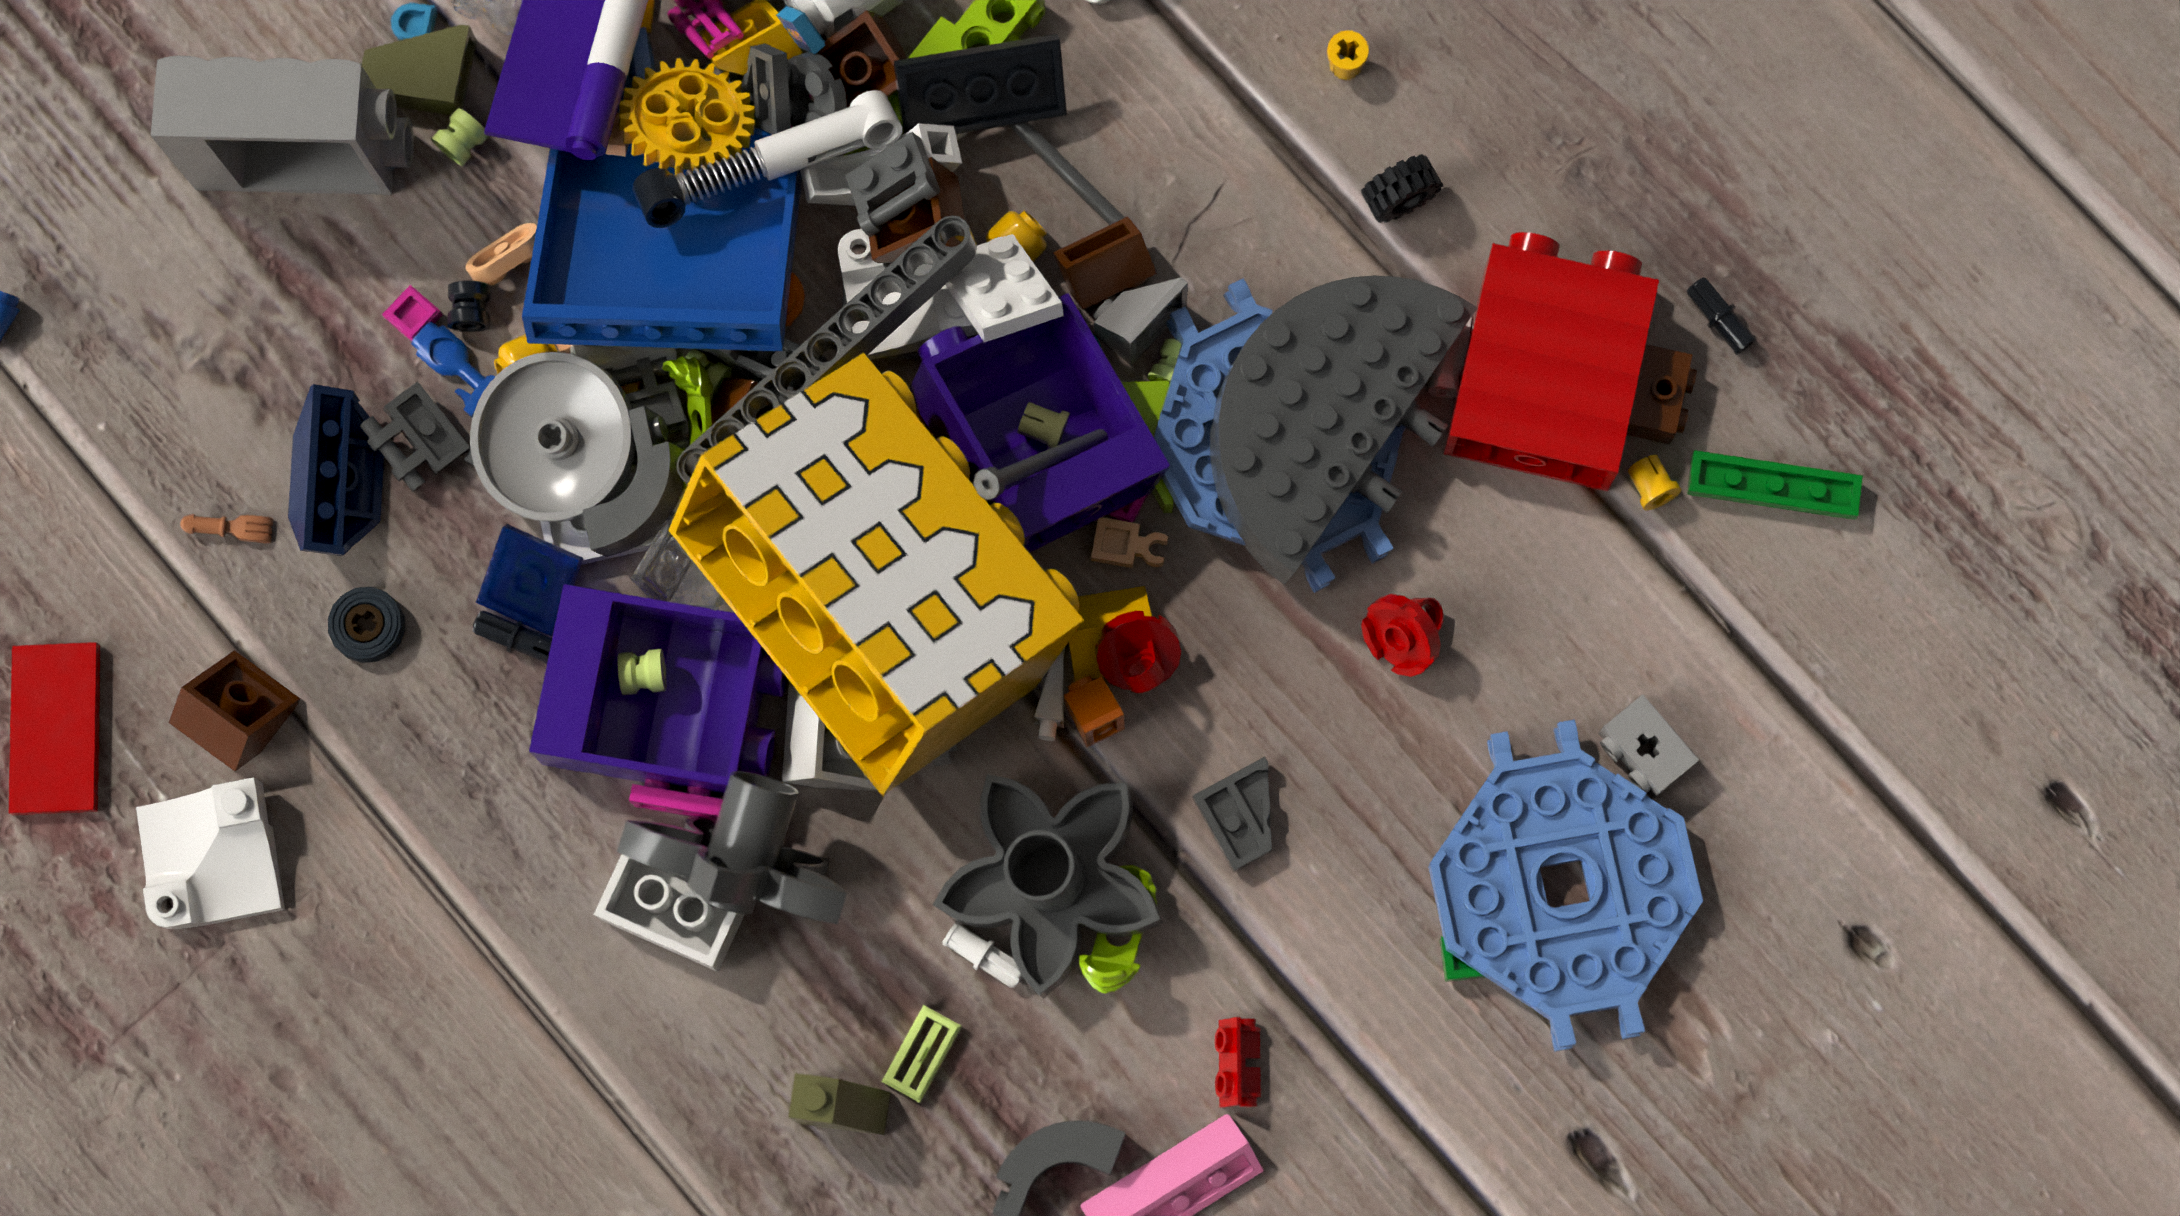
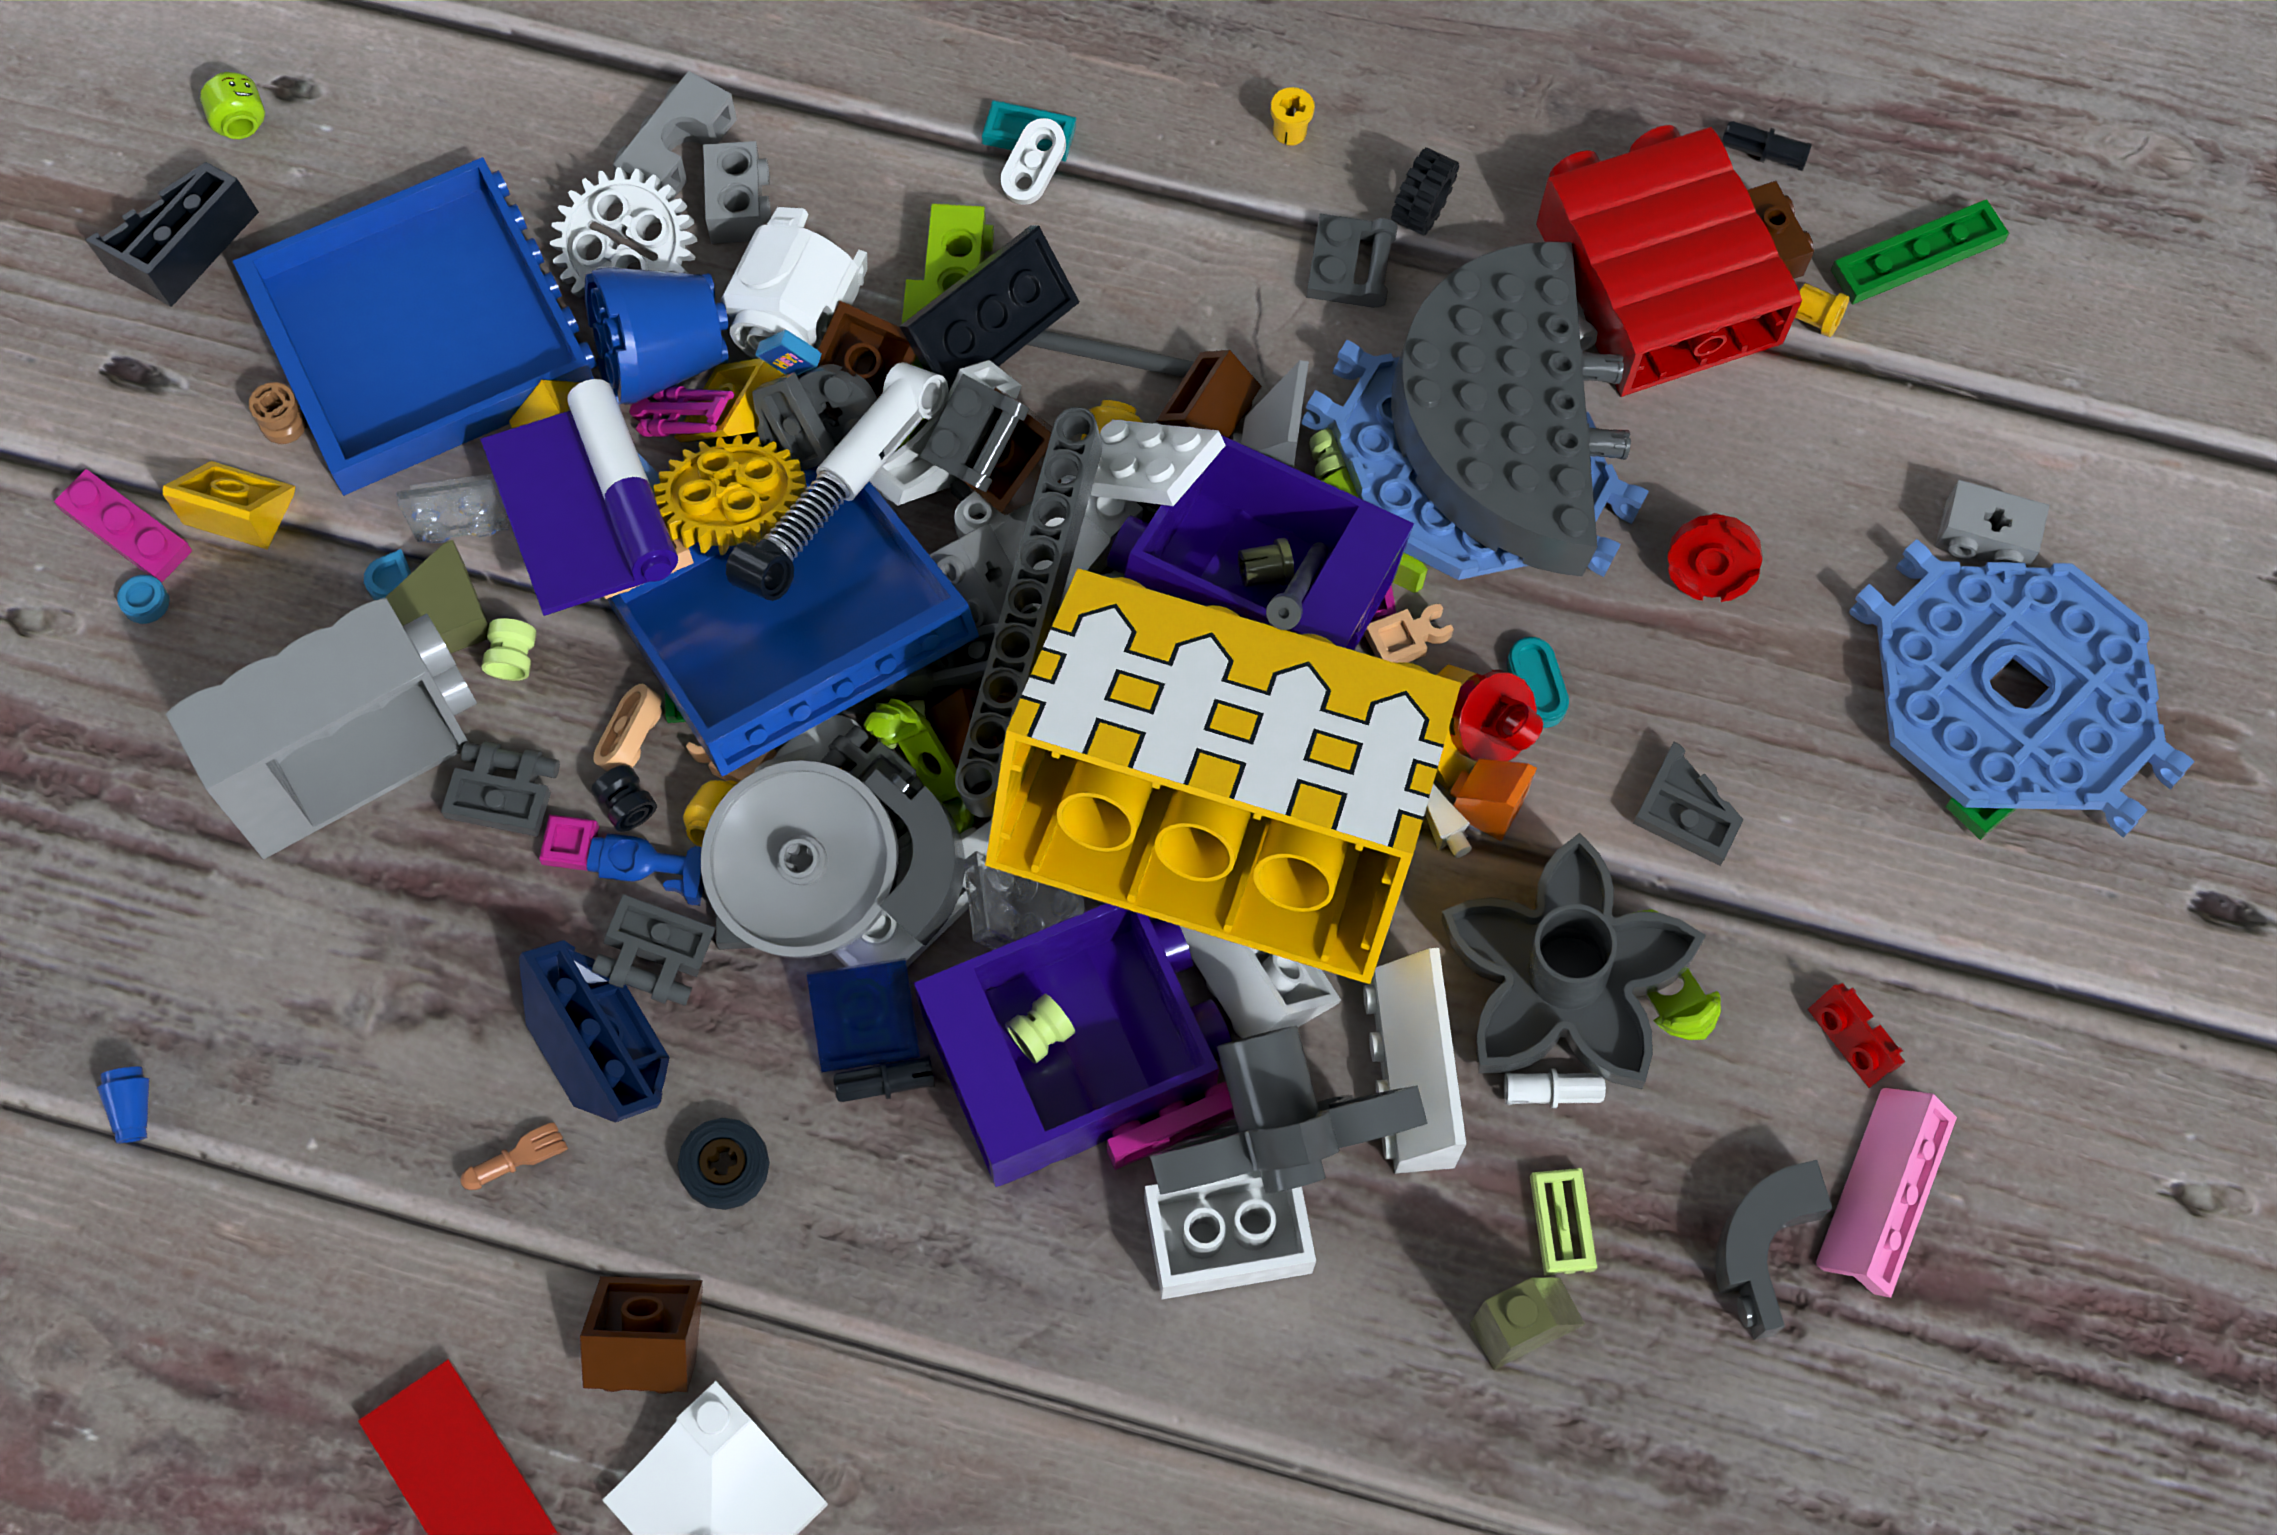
camera: 40 degrees left, 10 degrees down
none -> dark grey plate [441,741,560,837]
none -> light grey brick [929,523,1033,627]
none -> dark grey plate [1306,213,1398,308]
none -> white slope [1363,948,1466,1174]
none -> teal tile [1507,637,1569,728]

